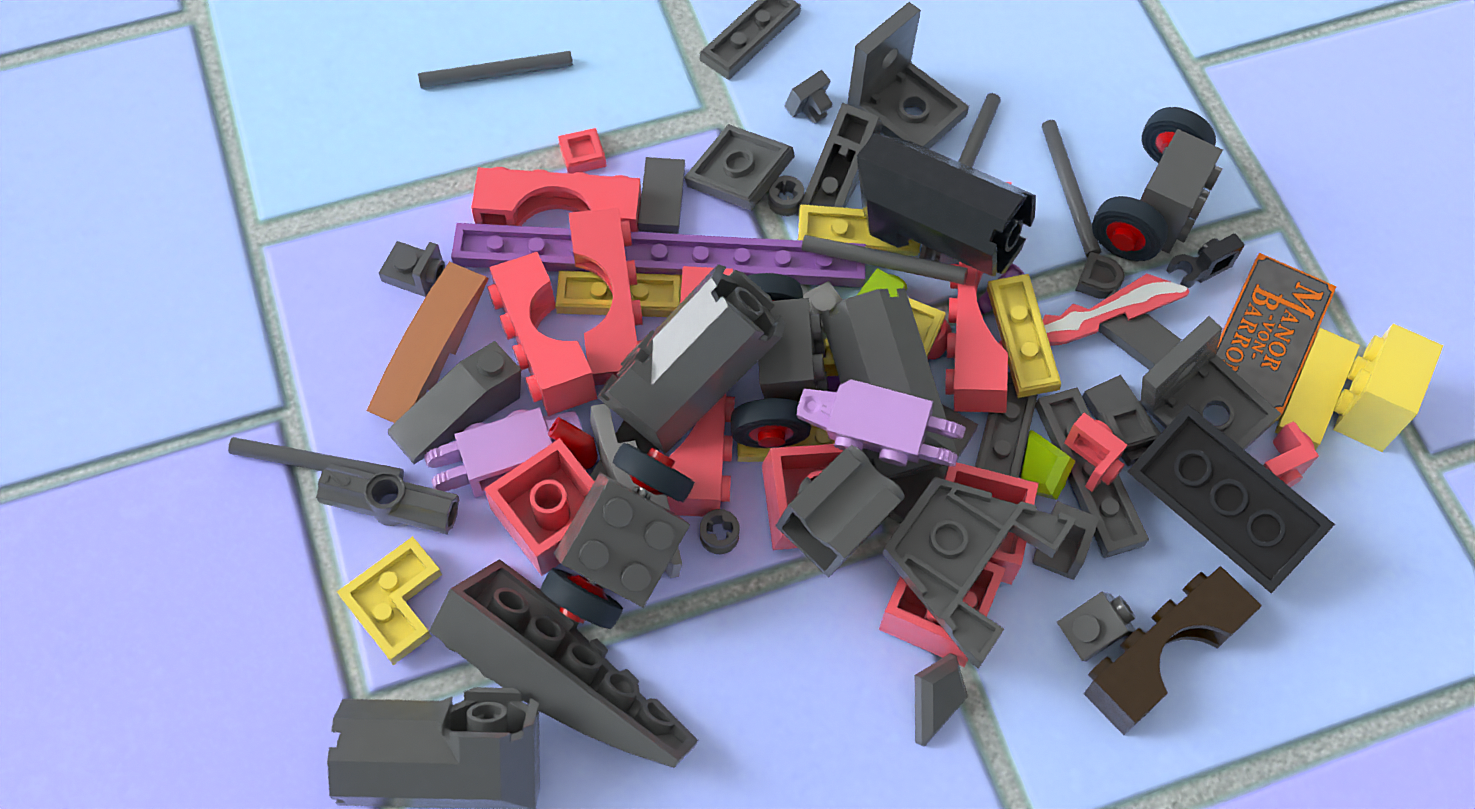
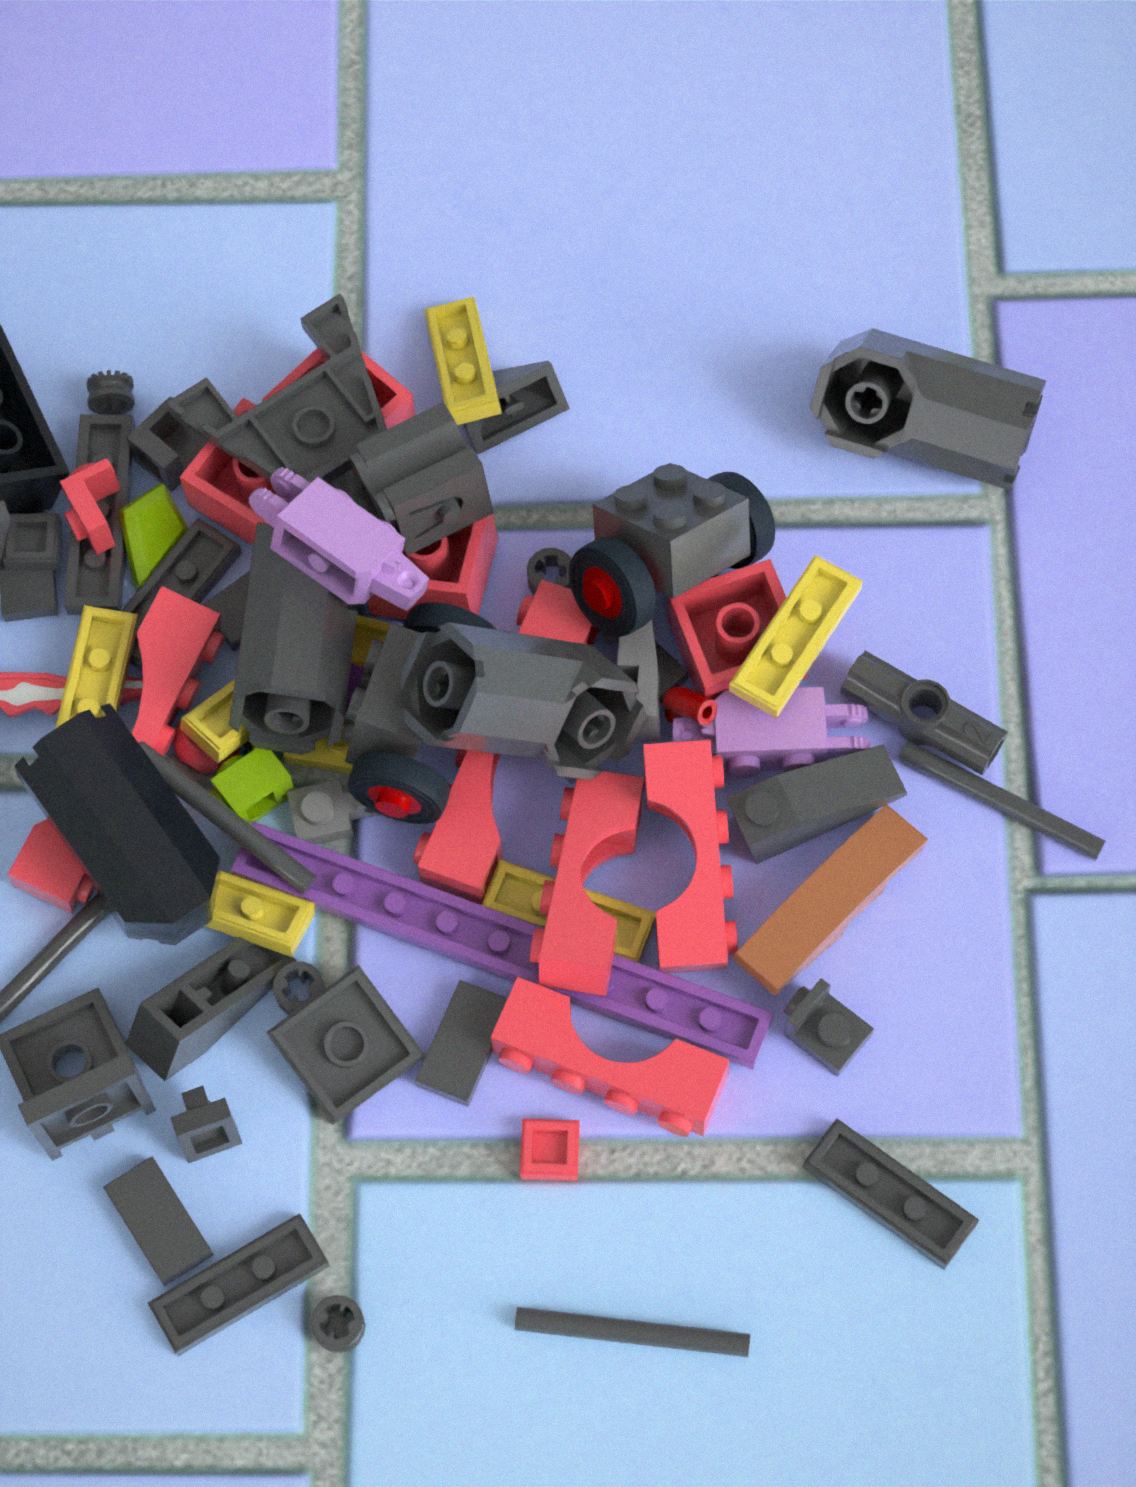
camera: 155 degrees left, 5 degrees up
light yellow plate [337,536,442,666] -> none
dark grey wedge [429,559,699,768] -> none
dark grey piece [915,654,968,747] -> none
dark grey bracket [1057,591,1136,661] -> none
dark brown arch [1083,566,1262,736] -> none
none -> dark grey bush [86,370,135,415]
none -> dark grey tile [103,1156,214,1286]
none -> dark grey bush [311,1295,366,1353]
none -> light yellow tile [424,297,502,425]
none -> dark grey slope [463,360,570,455]
none -> light yellow tile [729,555,863,719]
none -> dark grey tile [802,1118,979,1270]

